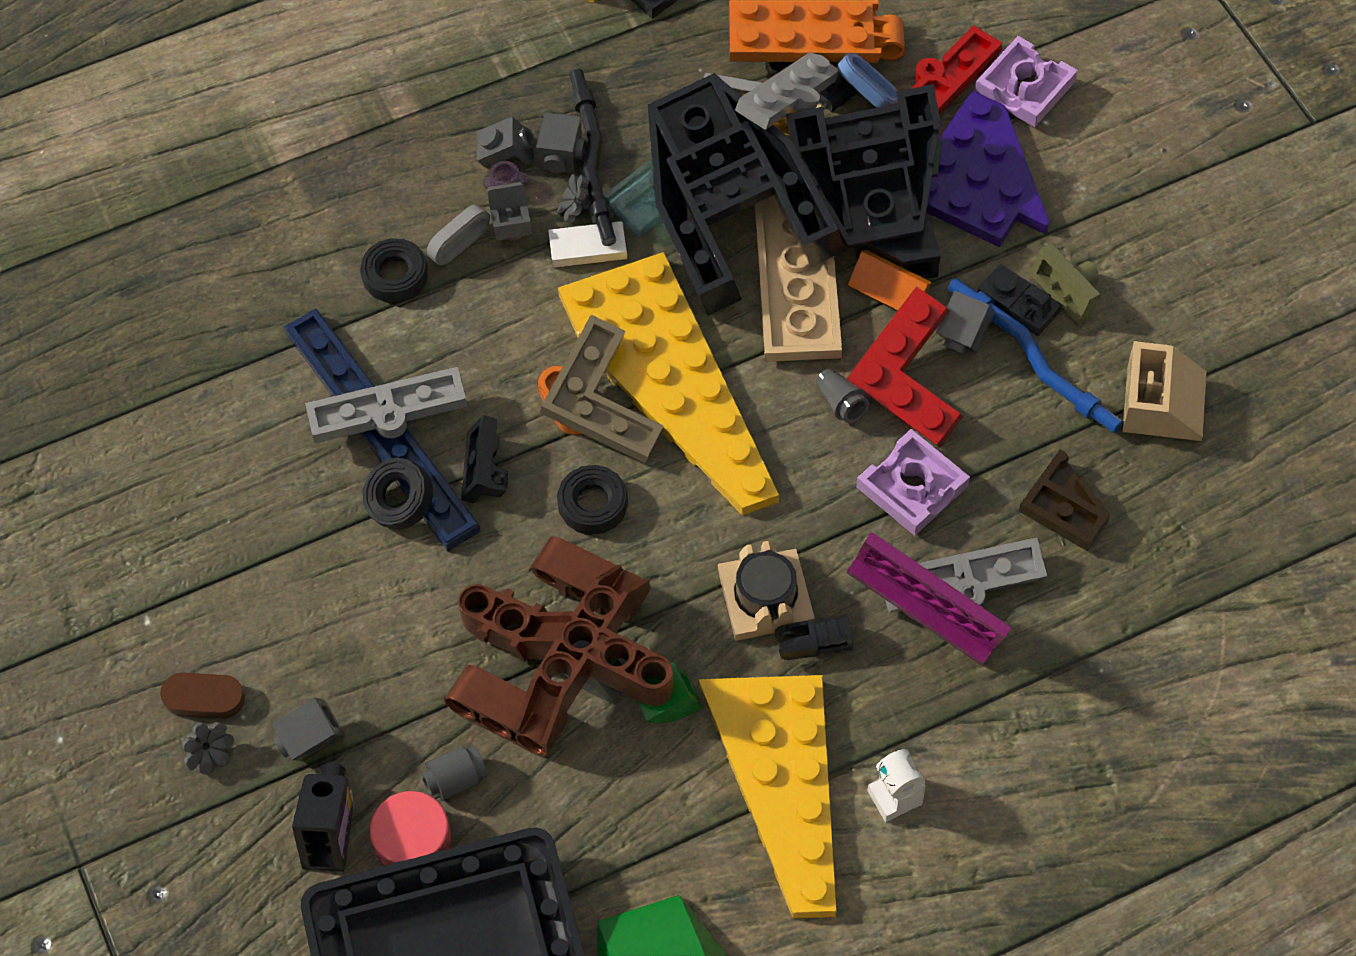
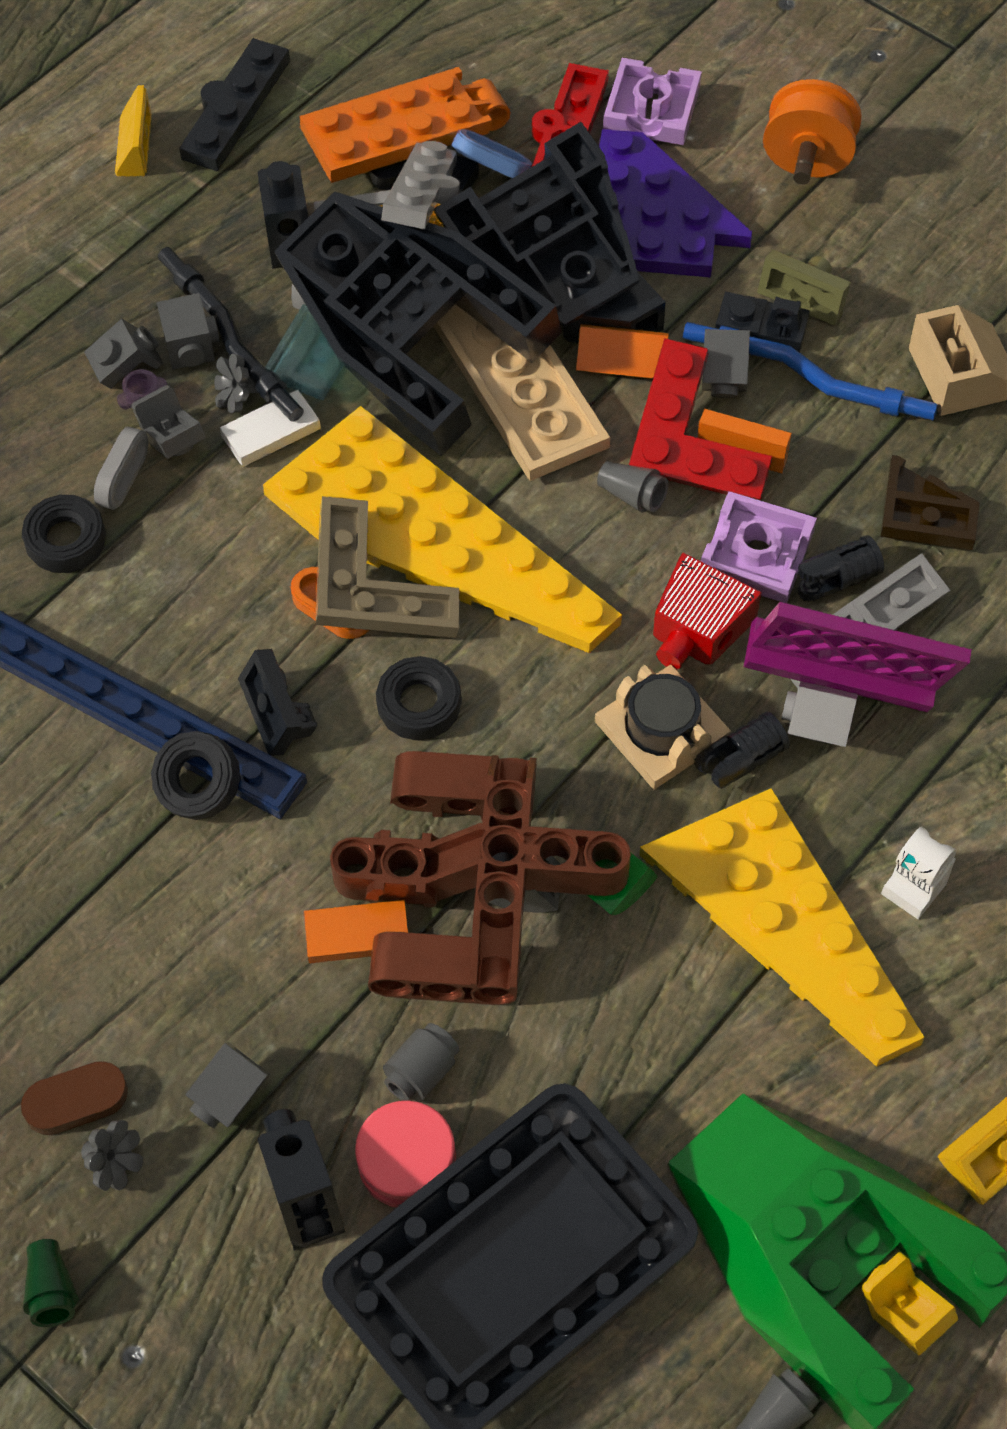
camera: 25 degrees left, 0 degrees up
light grey hinge [305,367,468,443] -> none
none -> dark green cone [23,1239,79,1327]
none -> black torso [257,161,308,269]
none -> orange tile [304,900,408,963]
none -> red torso [653,553,761,670]
none -> orange tile [698,409,792,474]
none -> orange wheel [763,79,862,185]
none -> light grey brick [781,681,858,747]
none -> black hinge [798,535,884,602]

